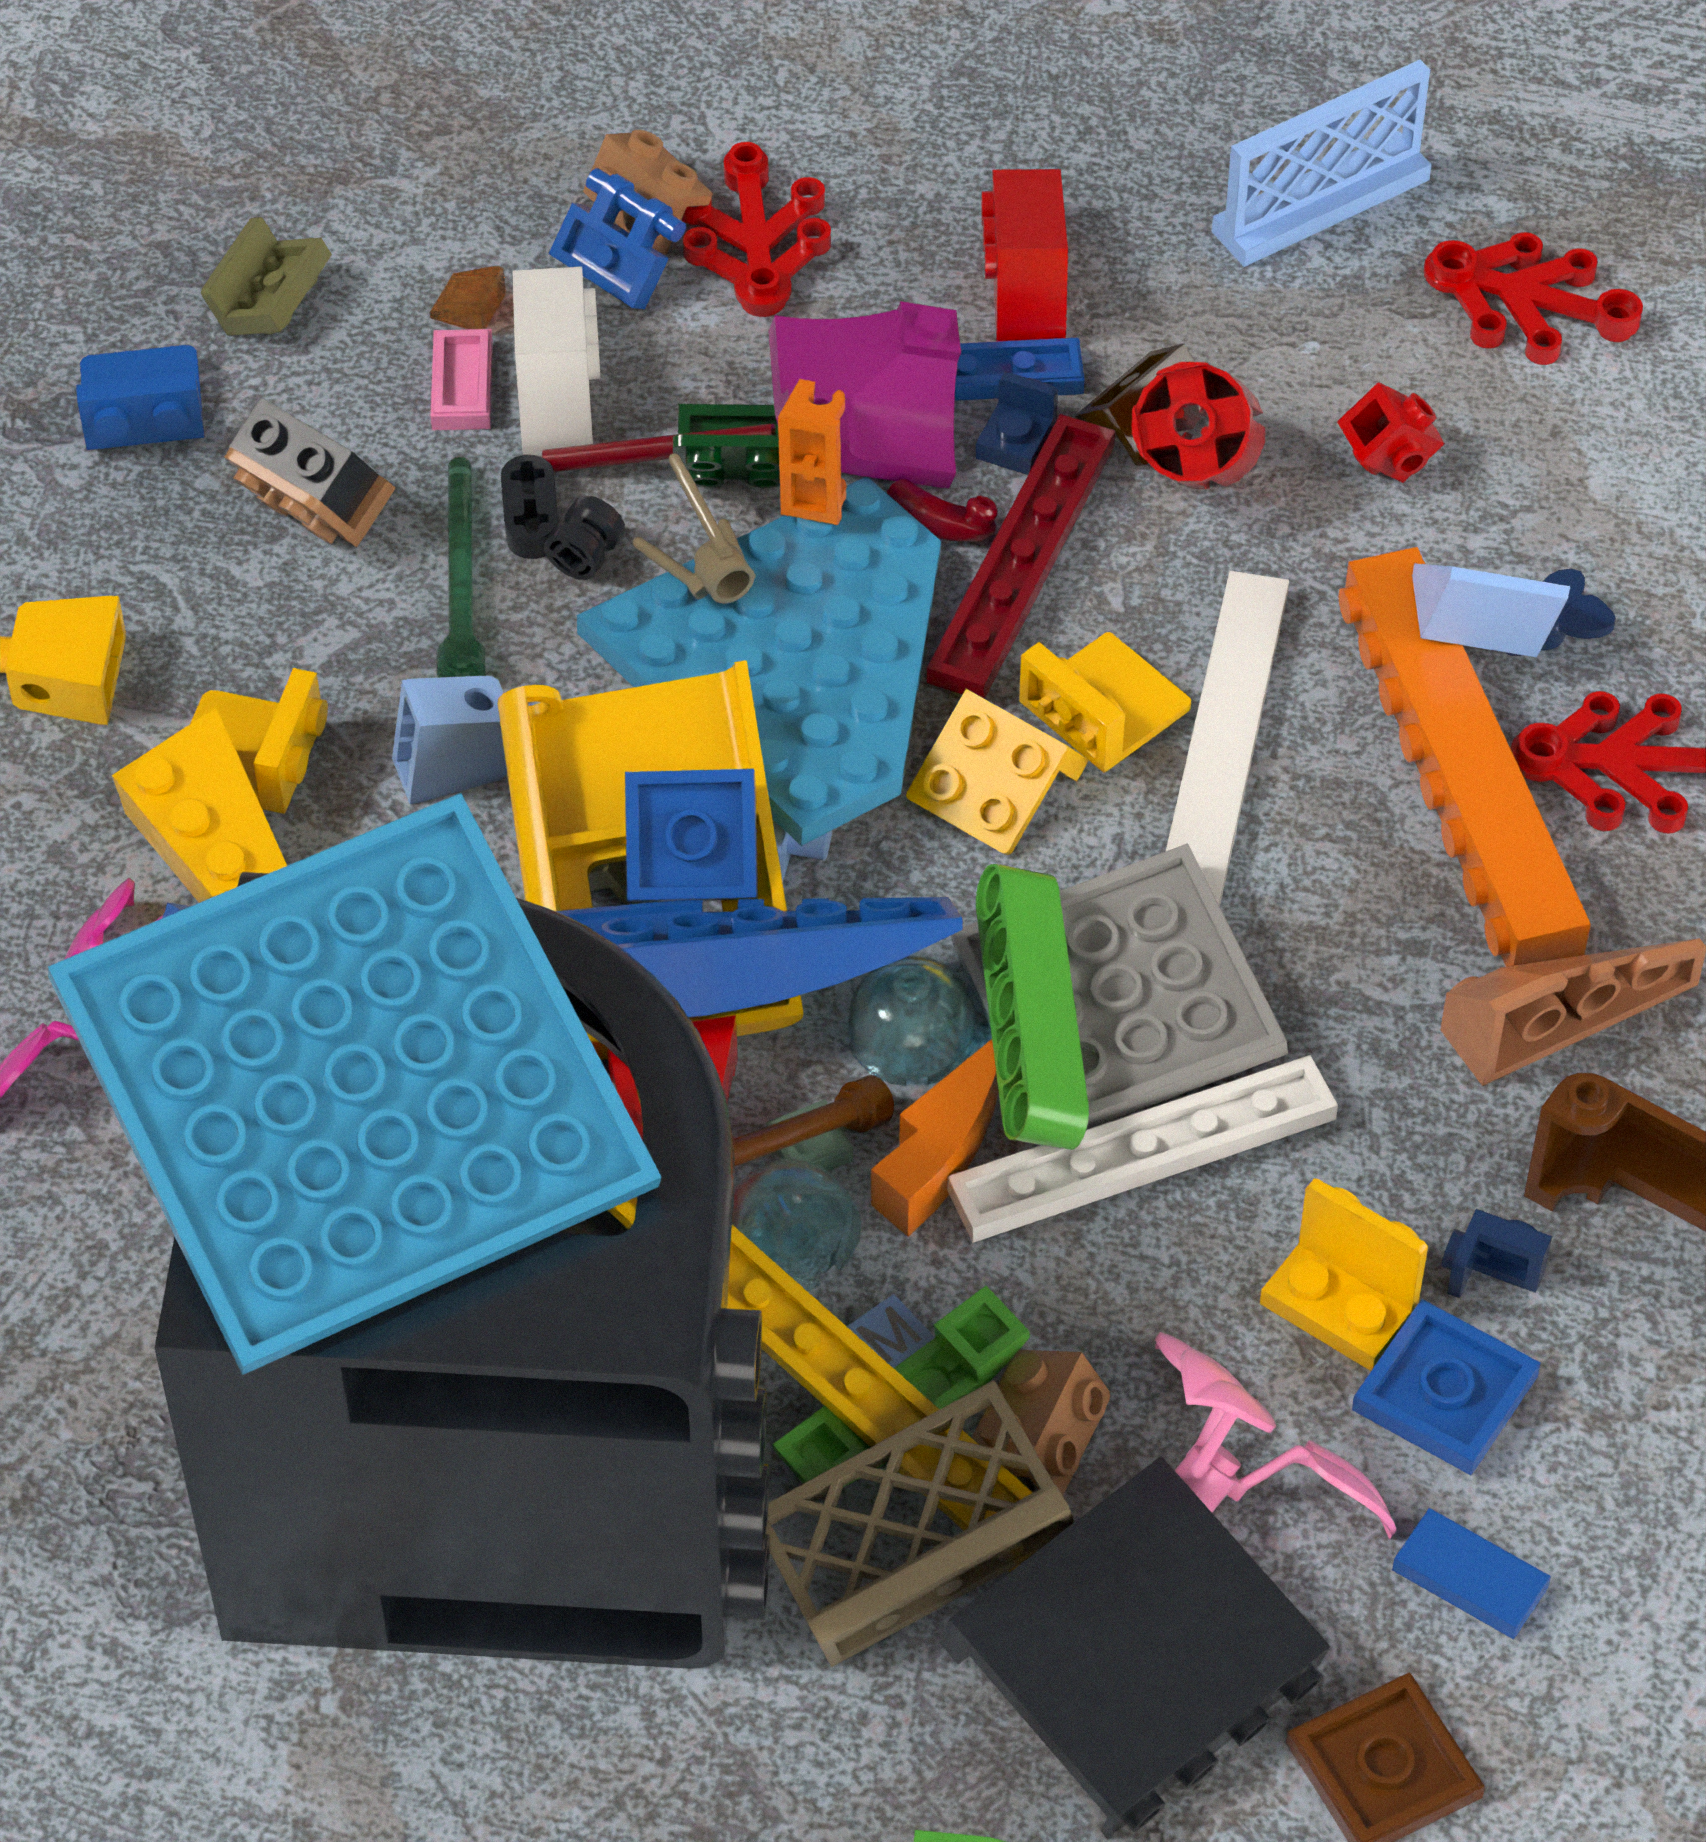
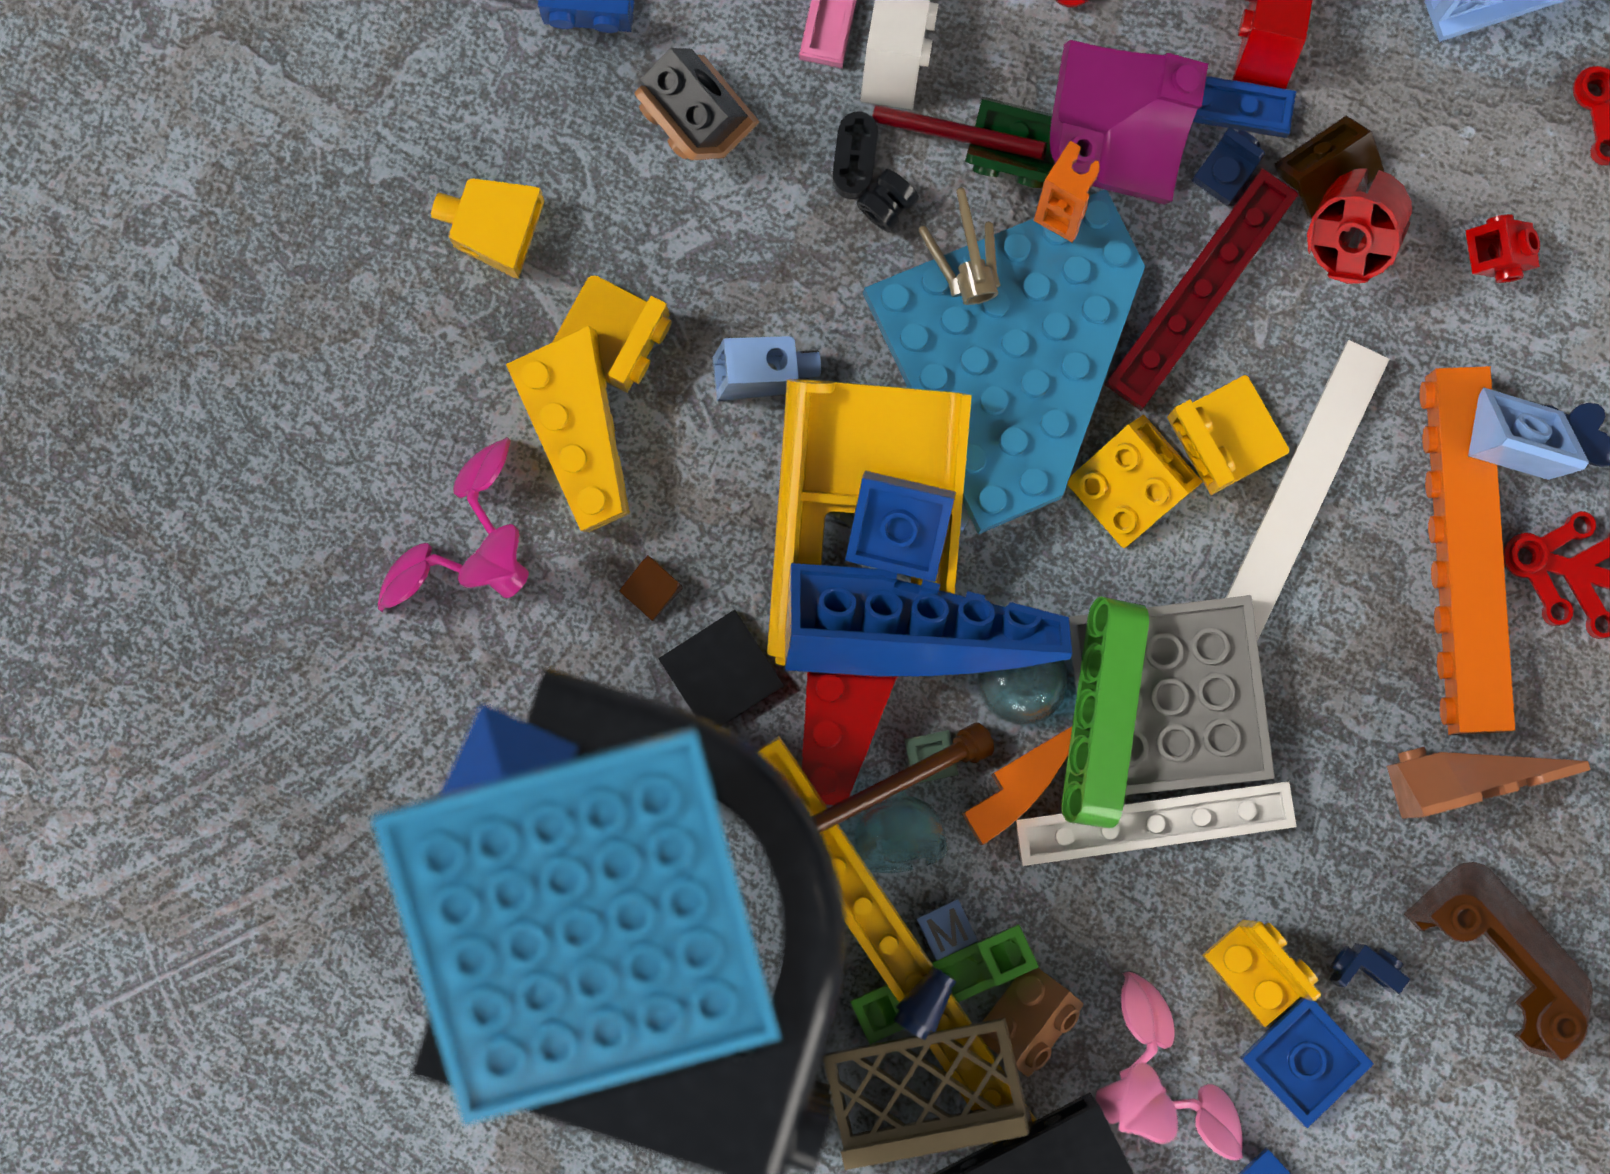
camera: 15 degrees right, 30 degrees up
clear green piece [436,456,486,678] -> none
dark red arm [887,479,998,542] -> none
none -> dark blue cone [893,966,956,1040]

